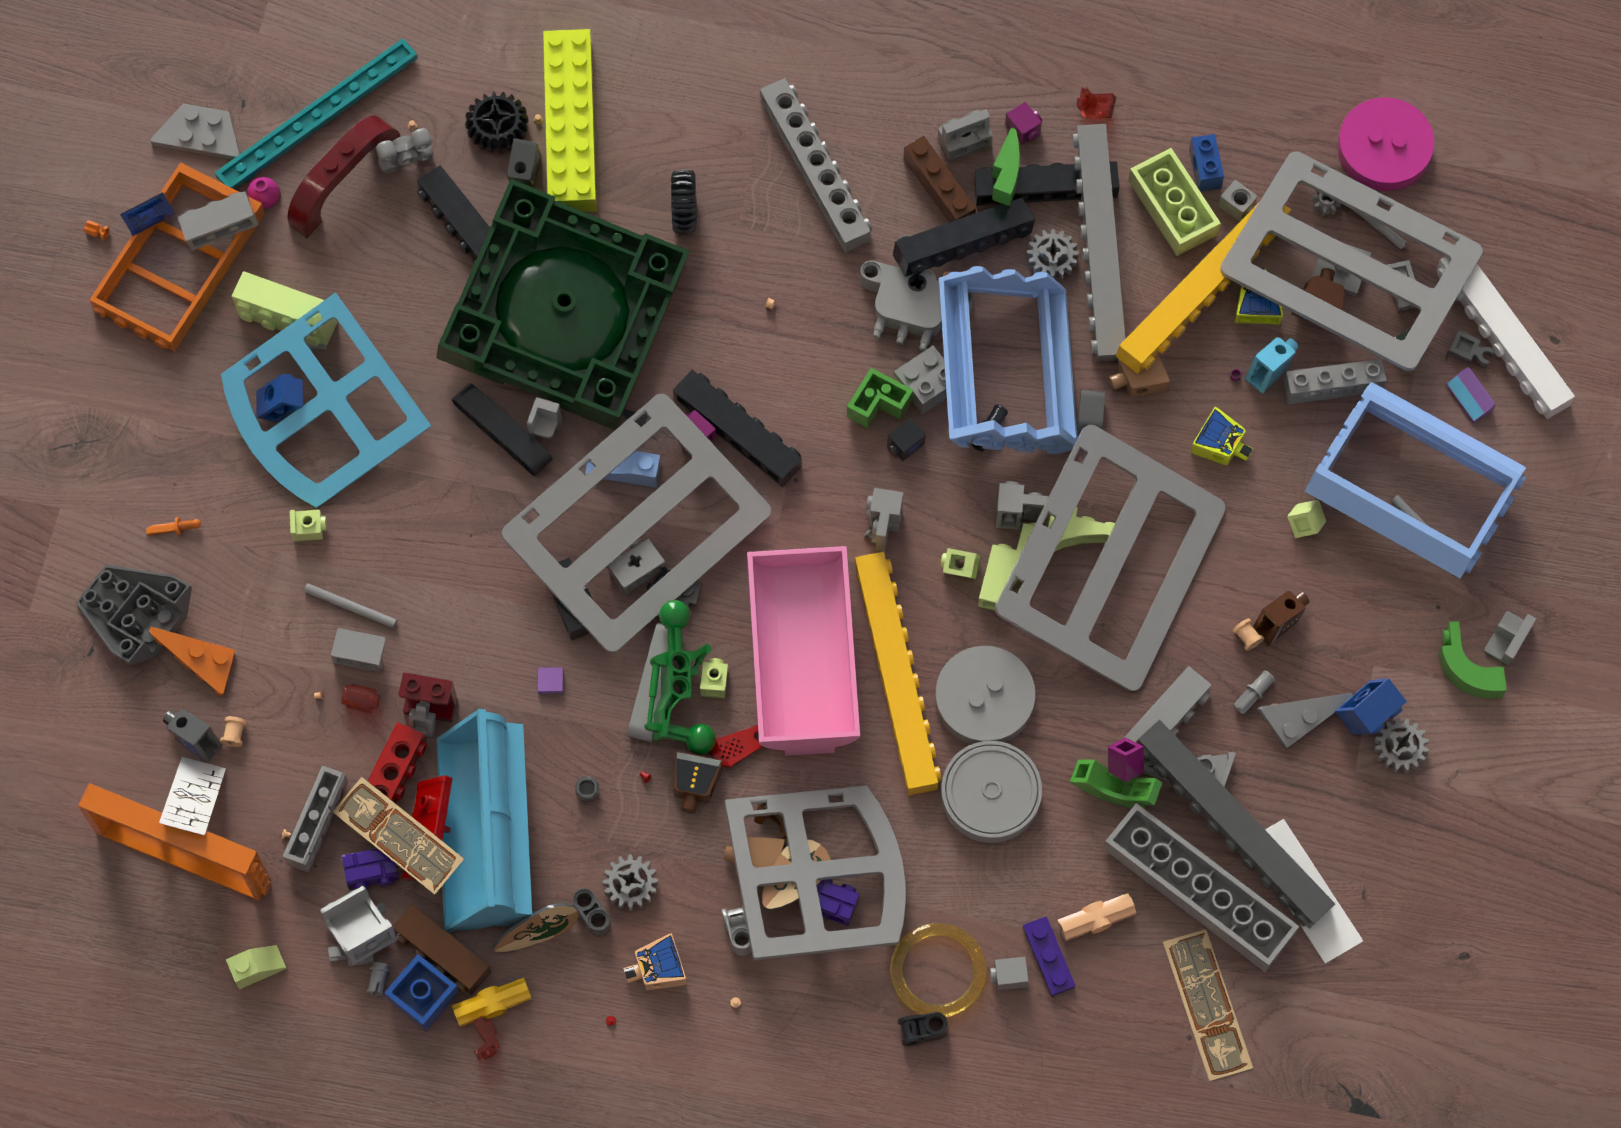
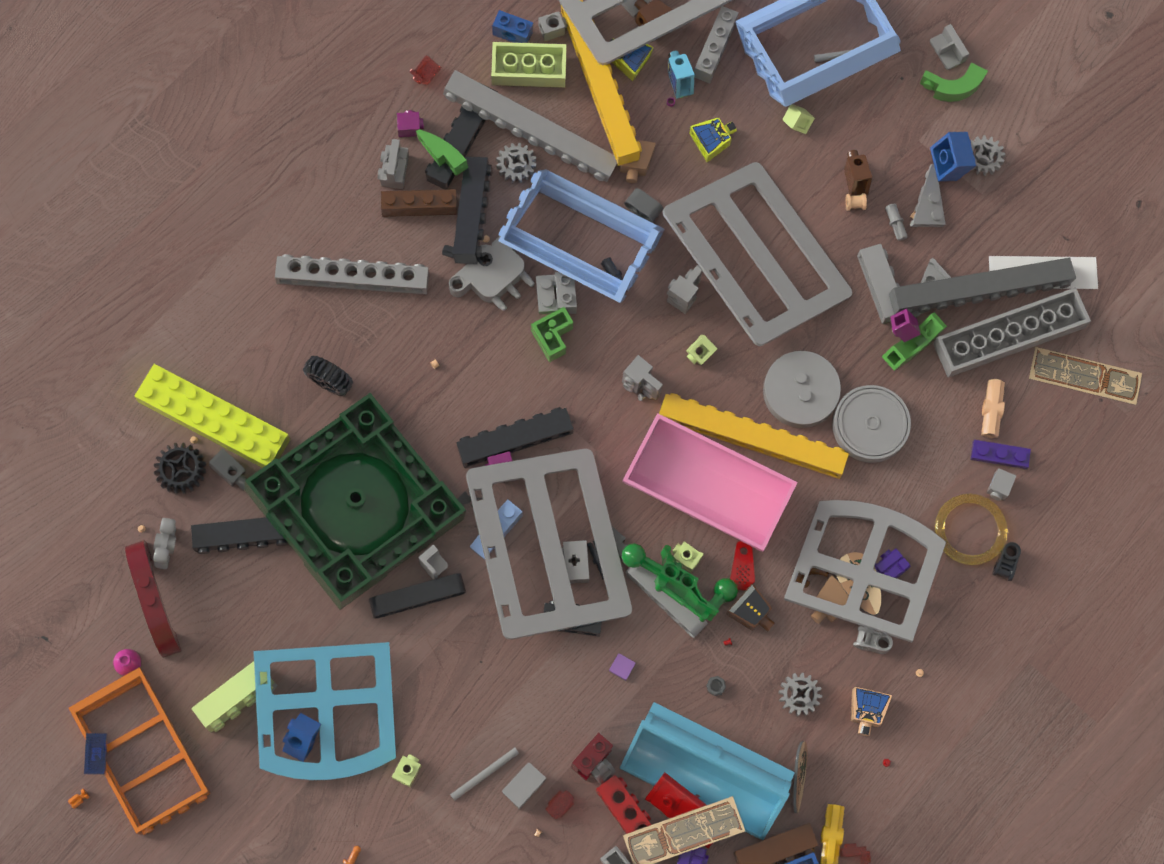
camera: 65 degrees left, 5 degrees up
light grey wing [150,103,240,160] -> none
light grey brick [178,191,259,251] -> none
teal plate [215,38,418,190] -> none
dark grey beam [573,888,611,937] -> none
black brick [887,418,926,461] -> none
yellowish green arch [978,507,1115,610] -> none

